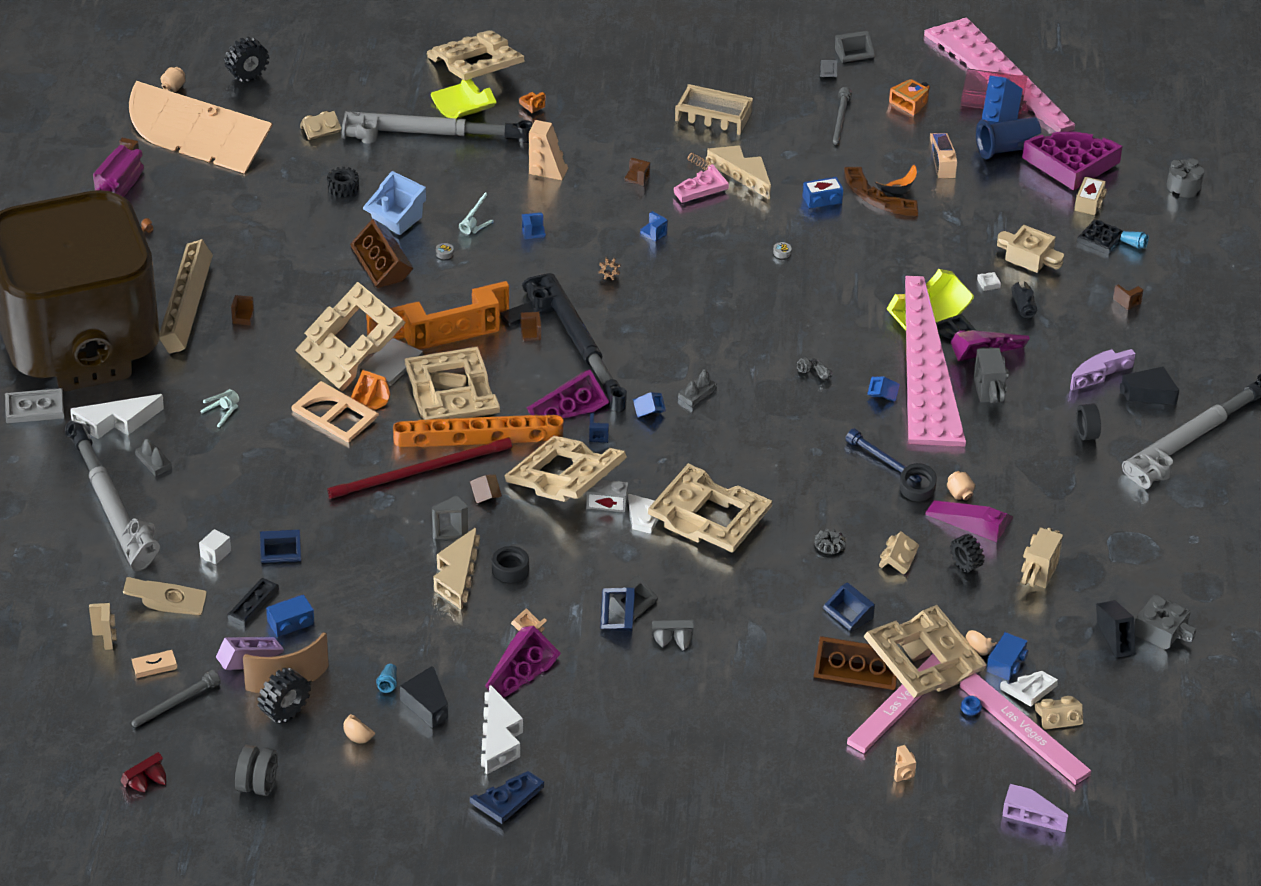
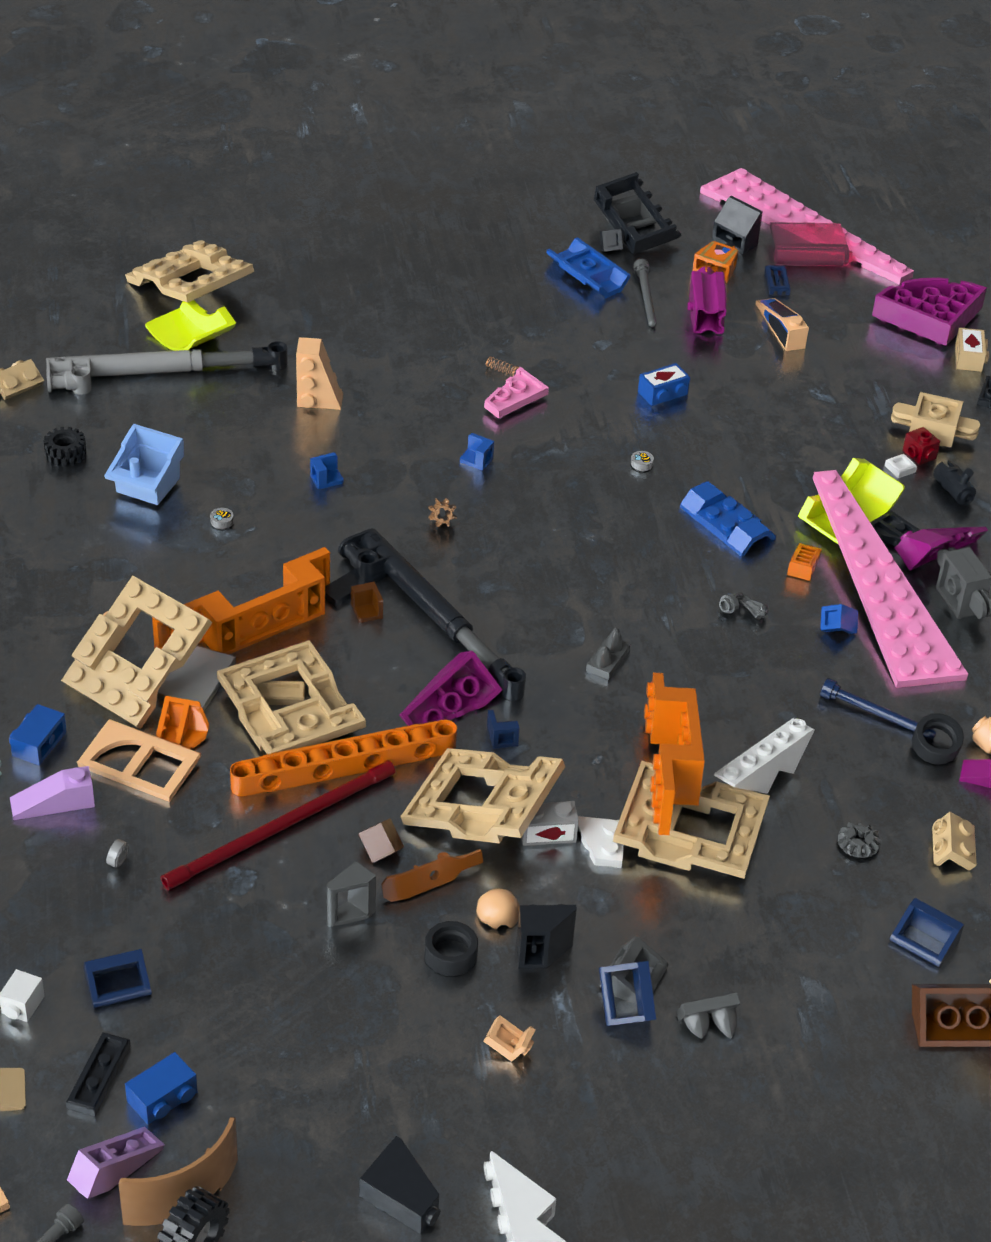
camera: 15 degrees left, 0 degrees up
reddish brown slope [350,219,414,288] -> none
dark azure cone [376,664,397,693] -> none
tan slope [434,528,480,609] -> none
light aqua plant [459,193,494,234] -> none
magenta wedge [485,625,561,698] -> none
orange bracket [519,92,545,113] -> none
reddish brown panel [625,158,650,186] -> none
panel [633,392,666,417] -> none
tan window [675,84,753,135] -> none
tan slope [706,146,771,199] -> none
reddish brown tile [844,167,918,216] -> none
piece [875,165,917,194] -> none
dark blue piece [976,117,1042,159] -> none
blue slope [982,76,1023,123] -> none
none -> blue brick [9,704,67,766]
none -> lavender slope [10,766,95,820]
none -> light grey tile [106,839,129,868]
none -> dark orange piece [381,849,483,902]
none -> light nougat hair [476,888,519,930]
none -> black slope [516,904,577,969]
none -> blue piece [546,237,630,298]
none -> black hinge [594,172,681,255]
none -> orange bracket [644,673,704,835]
none -> blue piece [680,481,776,557]
none -> magenta piece [687,267,727,334]
none -> slope [712,195,763,254]
none -> white slope [714,718,815,794]
none -> dark blue tile [765,265,791,295]
none -> orange slope [787,543,822,581]
none -> dark red brick [902,427,940,465]

